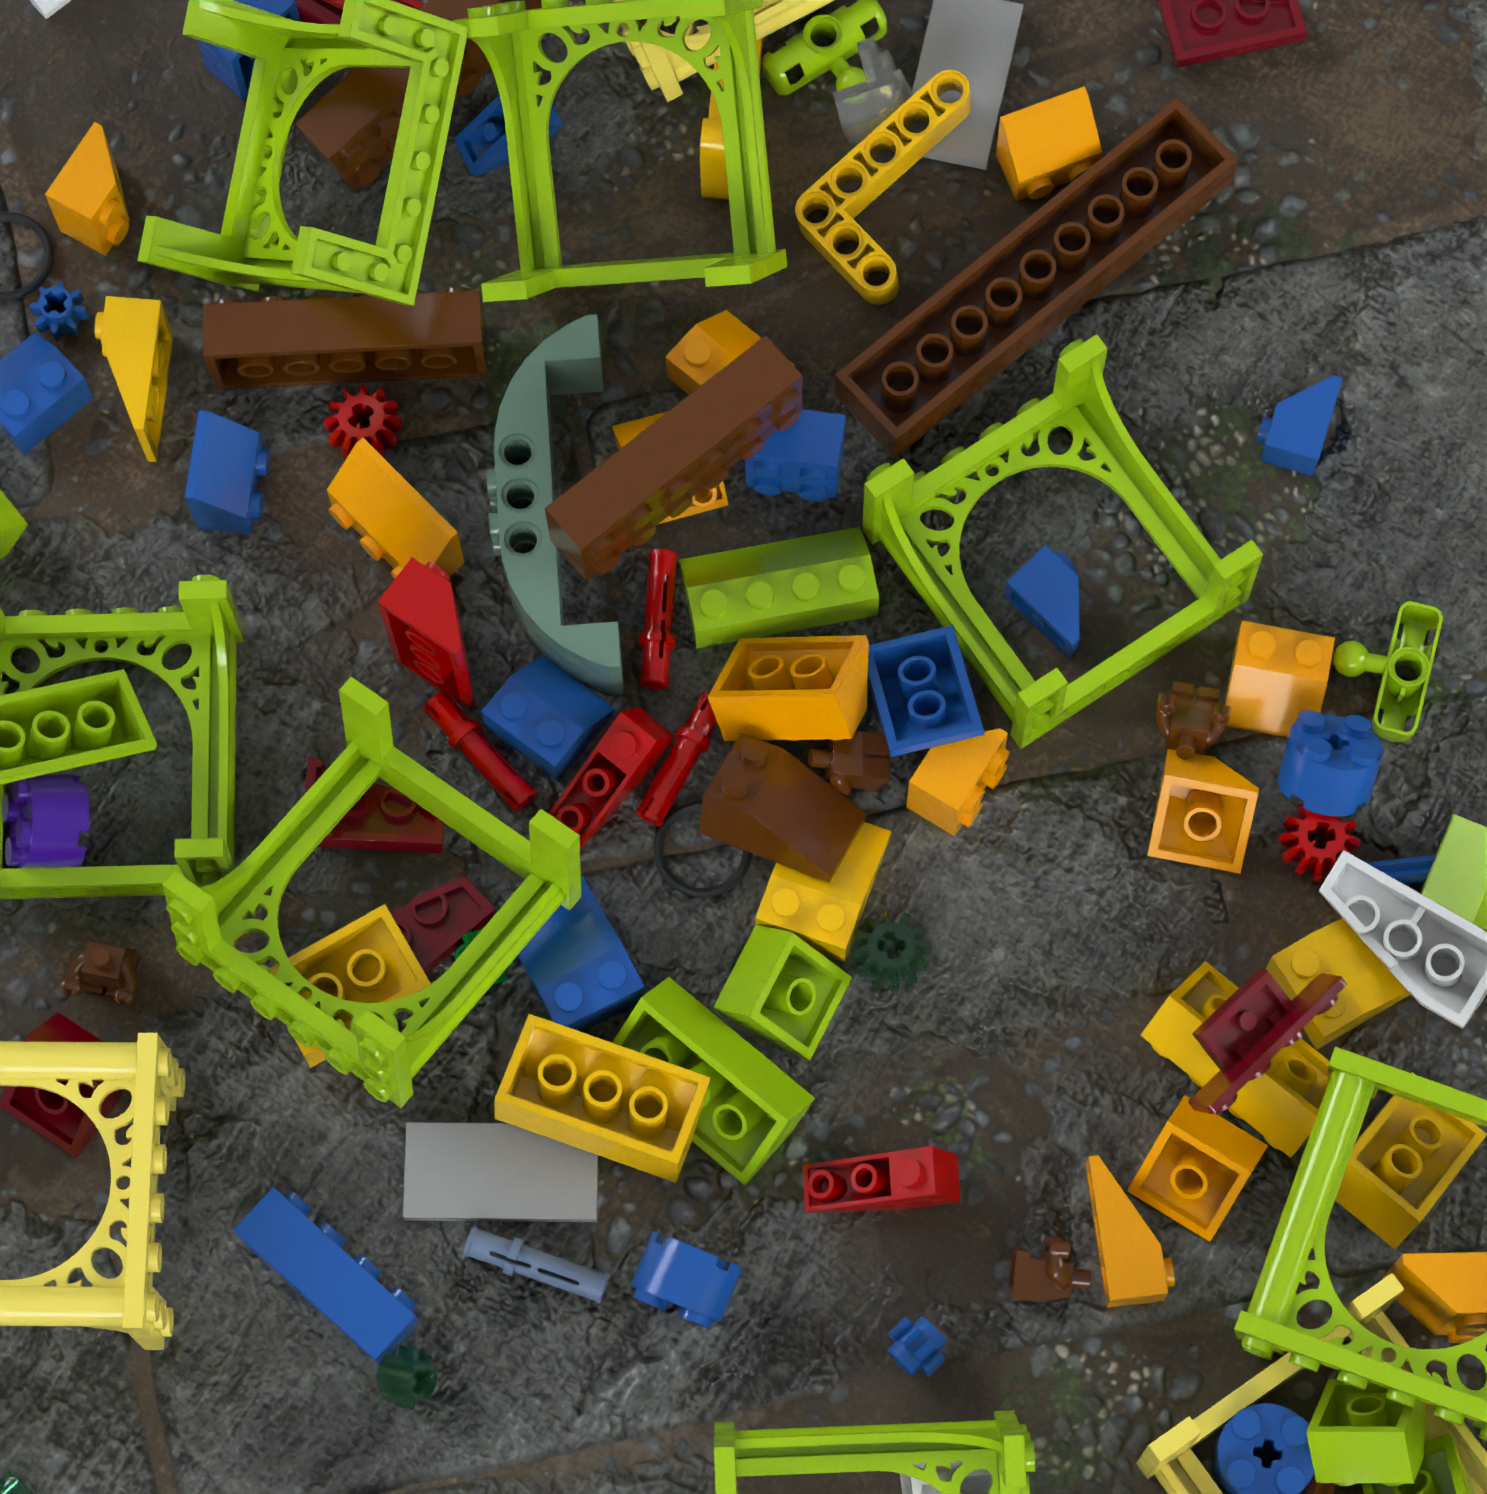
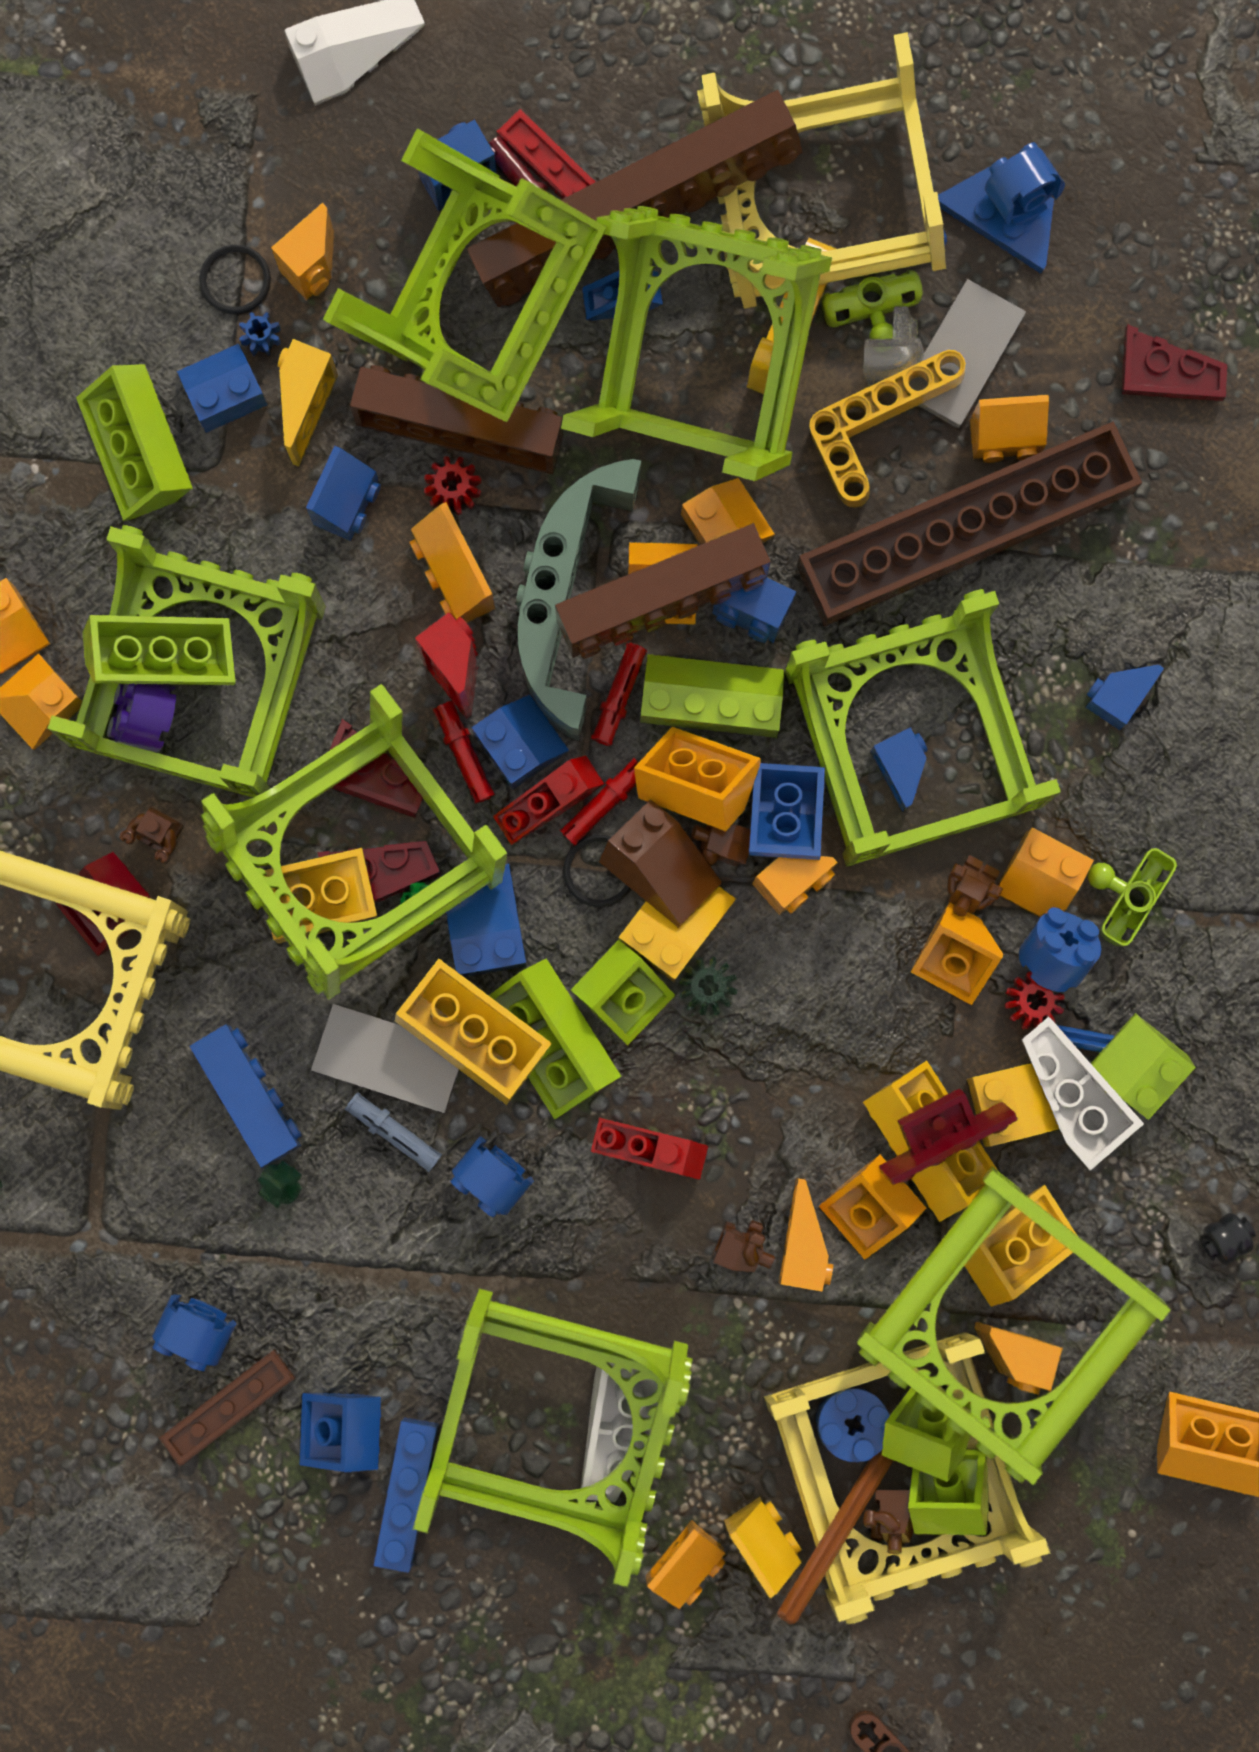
camera: 10 degrees right, 10 degrees up
blue gear [886,1316,947,1377] -> none

